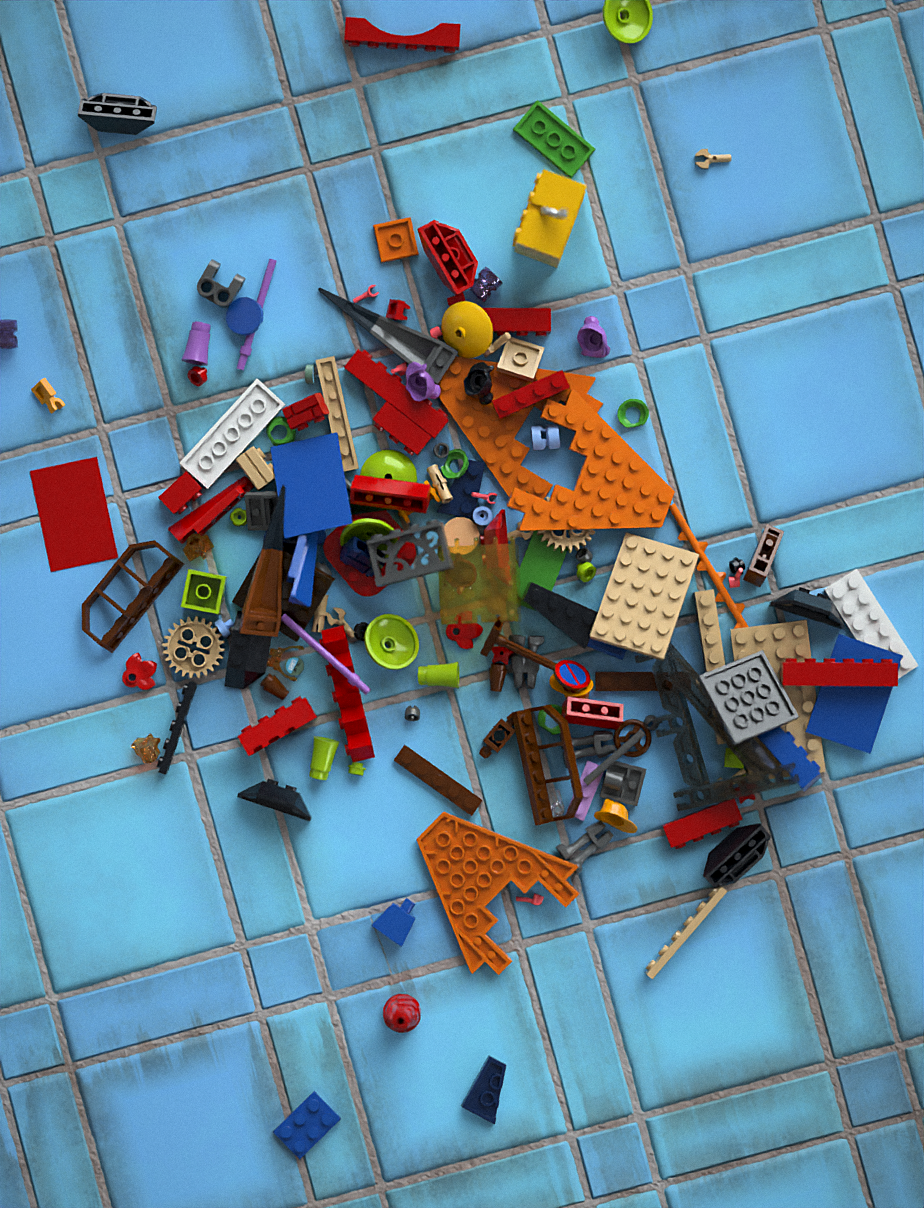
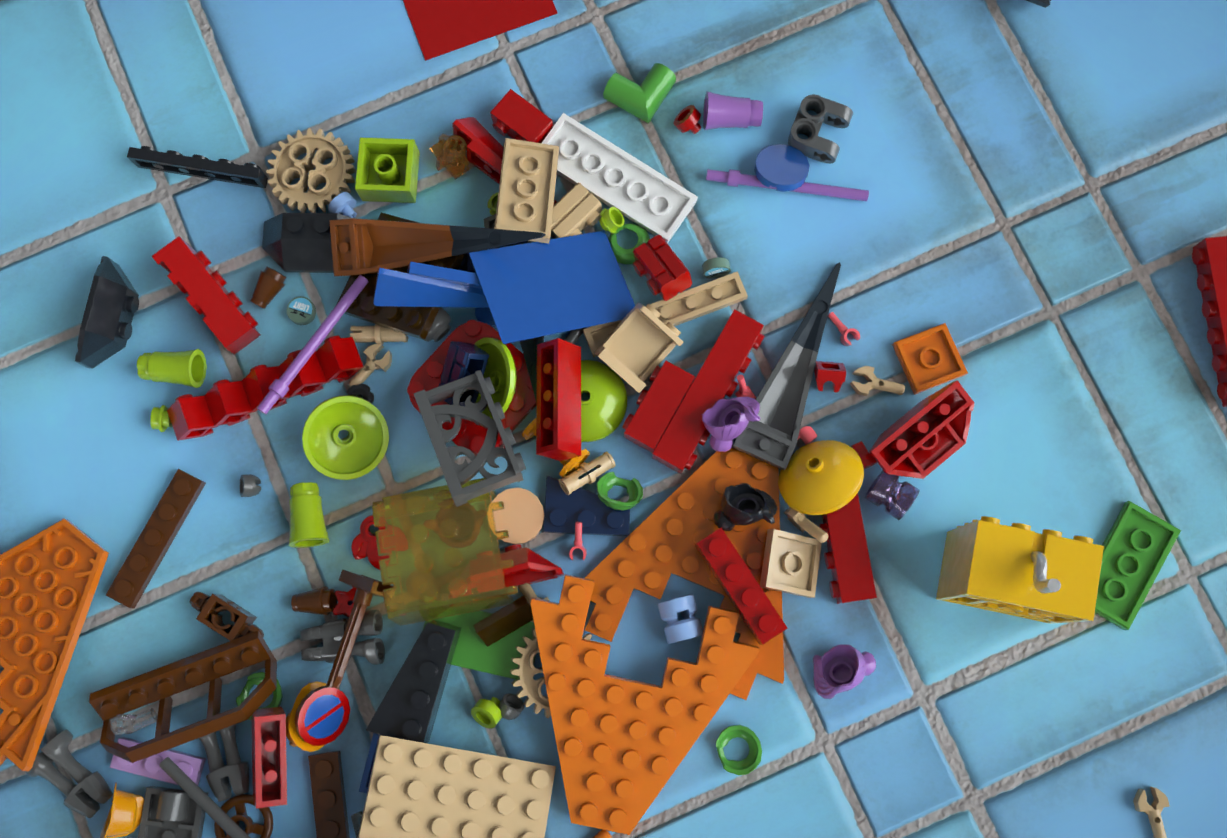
camera: 90 degrees right, 10 degrees down
reddish brown plate [82,540,184,653] -> none
red plate [122,653,157,690] -> none
clear orange piece [131,733,161,764] -> none
clear orange helmet [267,645,304,681] -> none
dark grey hinge [433,443,449,458] -> none
light blue tile [472,506,492,525] -> none
none -> dark brown tile [473,596,533,647]
none -> tan tile [494,138,559,244]
none -> tan panel [594,303,684,393]
none -> lime plate [599,207,624,234]
none -> bright green brick [603,63,676,123]
none -> tan bar [850,366,905,396]

